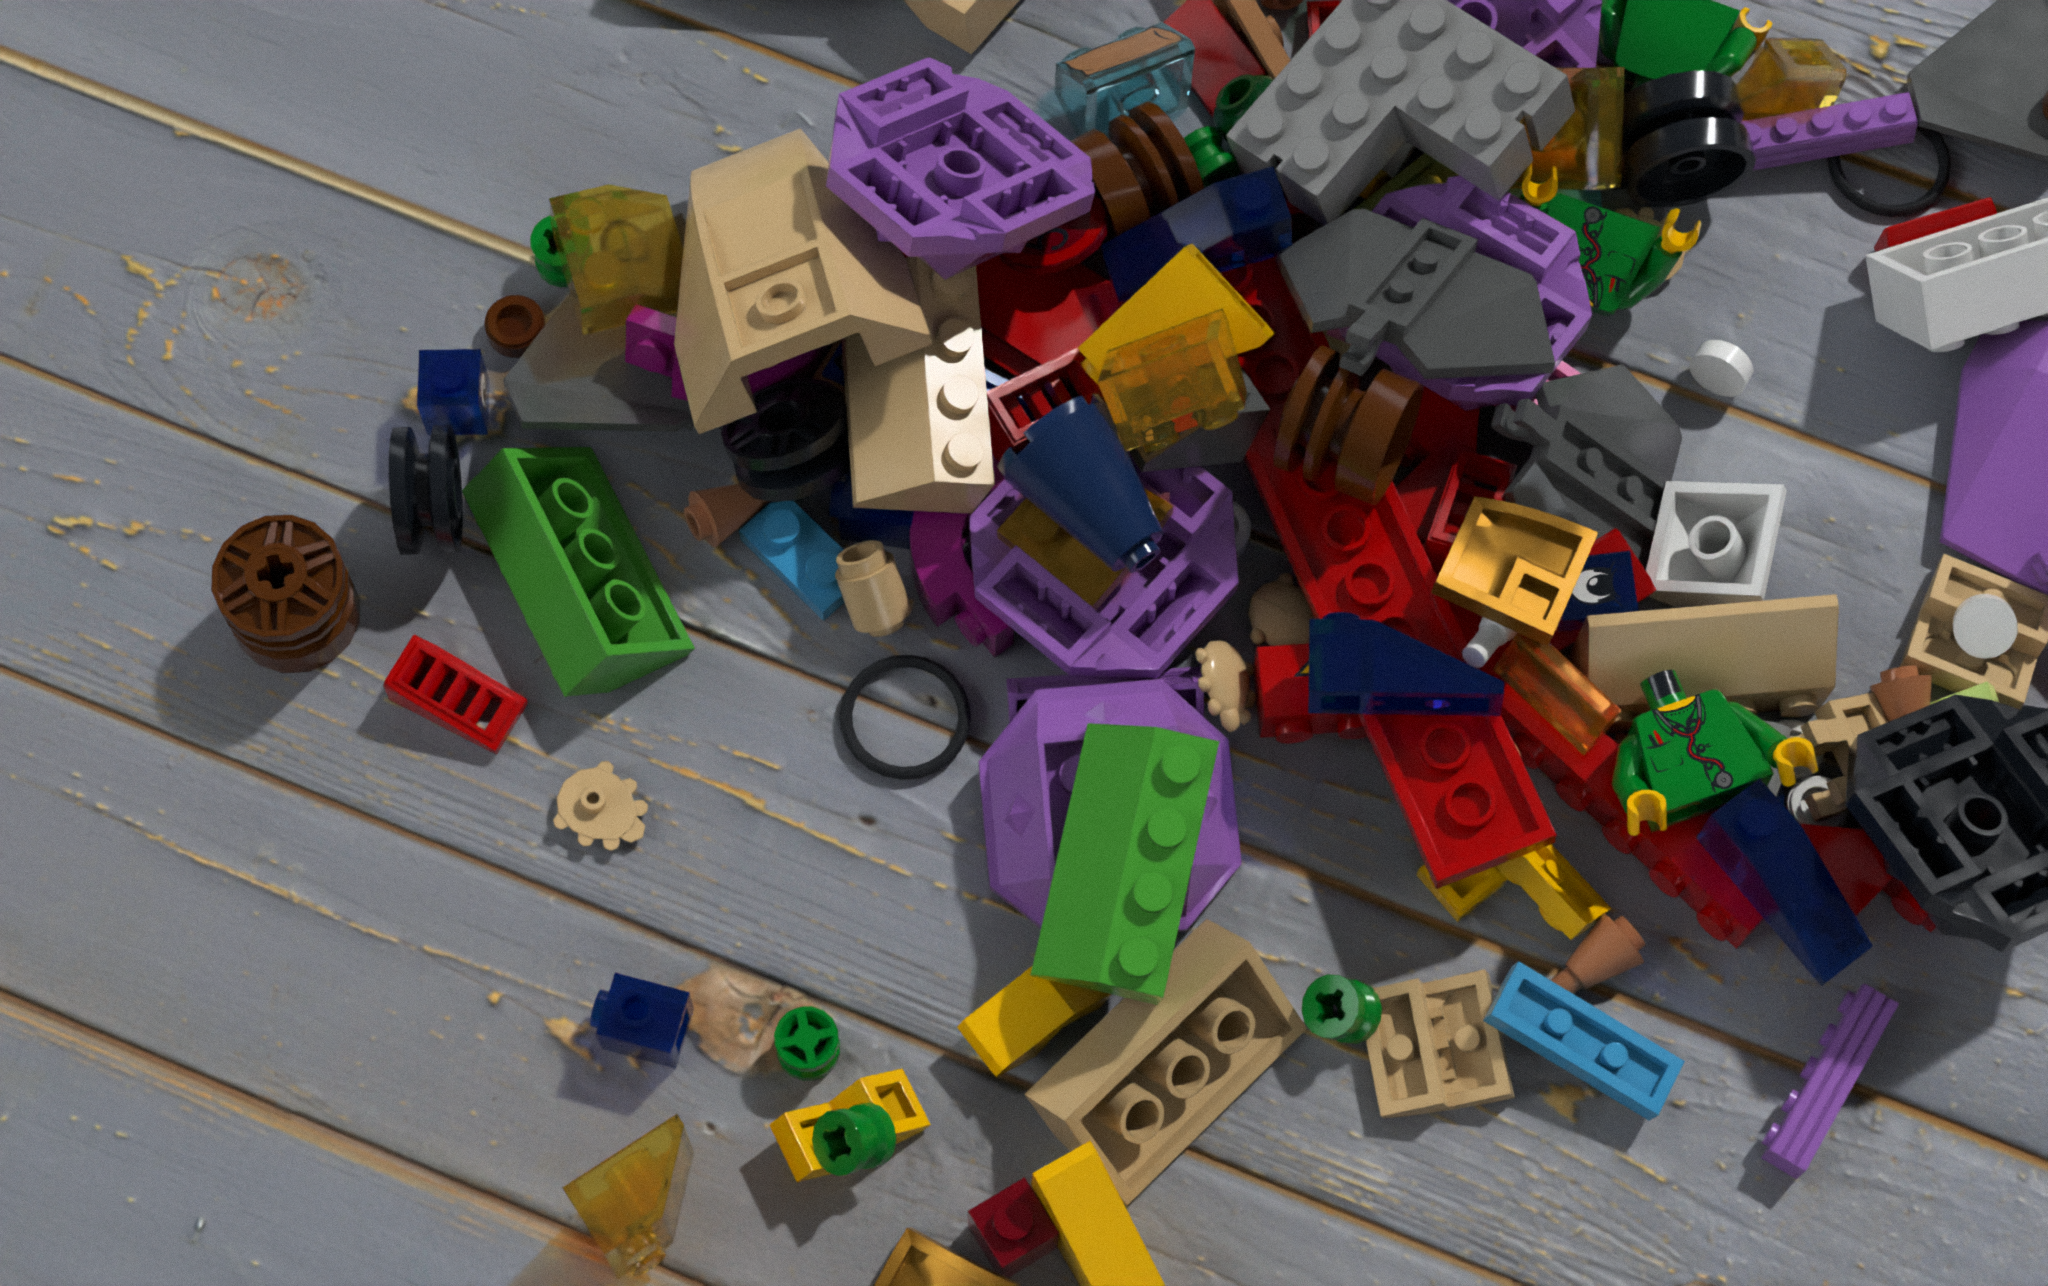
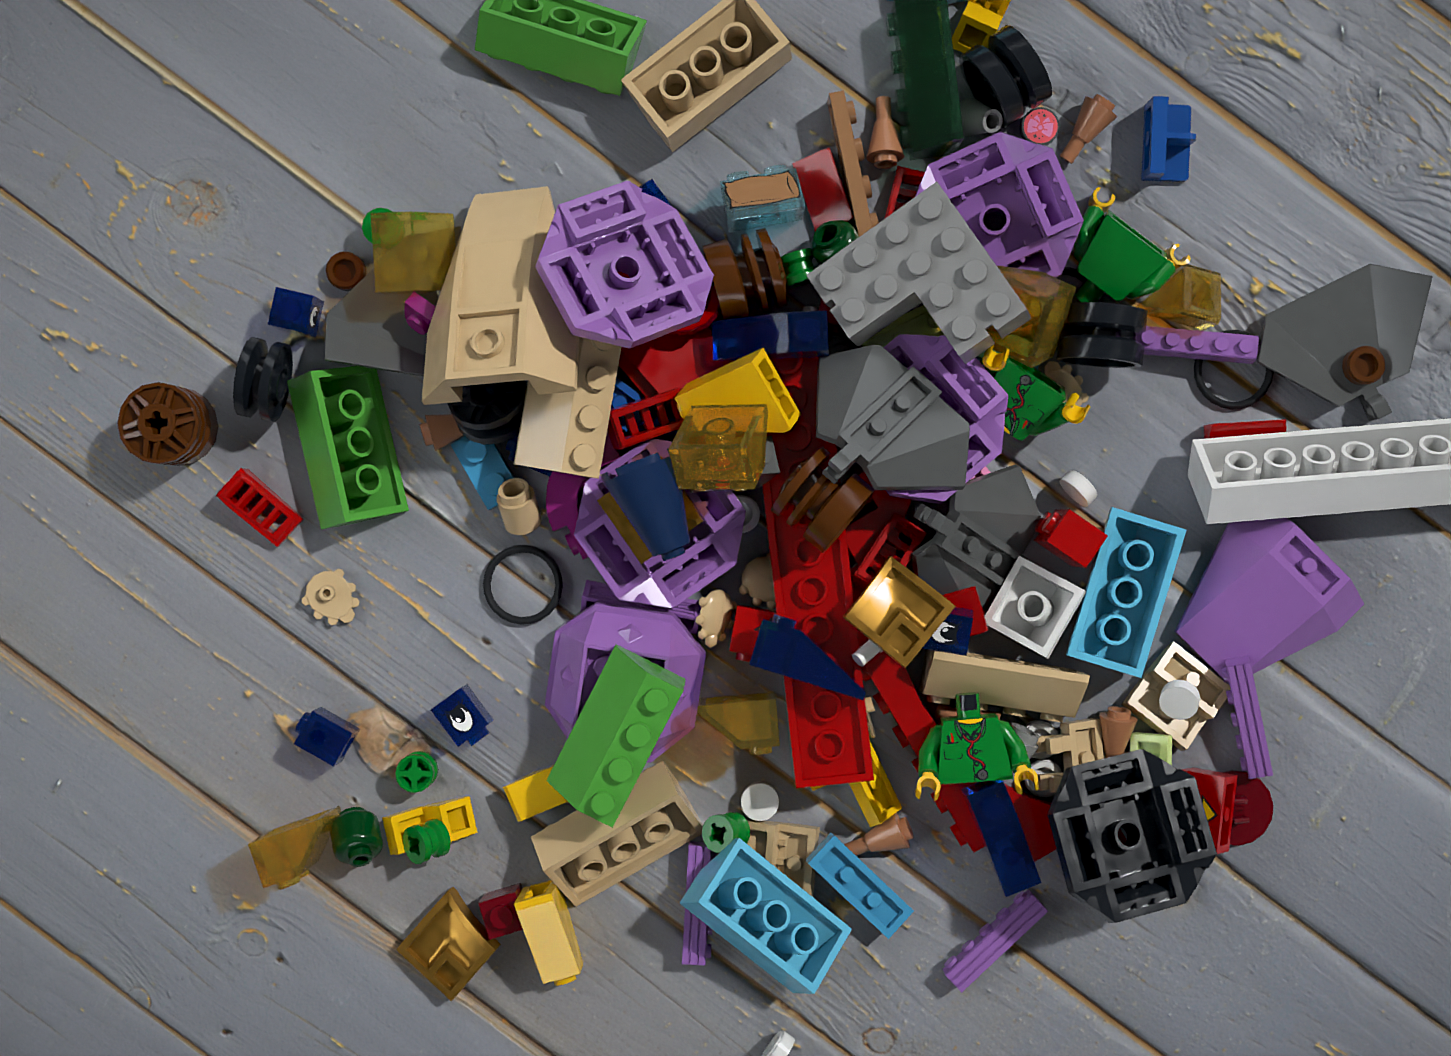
camera: 20 degrees right, 20 degrees up
clear orange tile [1492,633,1622,755] -> none
none -> dark green head [329,807,383,867]
none -> clear blue brick [431,684,494,747]
none -> medium azure slope [680,838,852,994]
none -> medium lavender piece [682,841,717,966]
none -> clear yellow slope [698,692,780,755]
none -> white tile [741,781,779,821]
none -> red brick [1034,509,1108,568]
none -> medium azure slope [1066,507,1187,678]

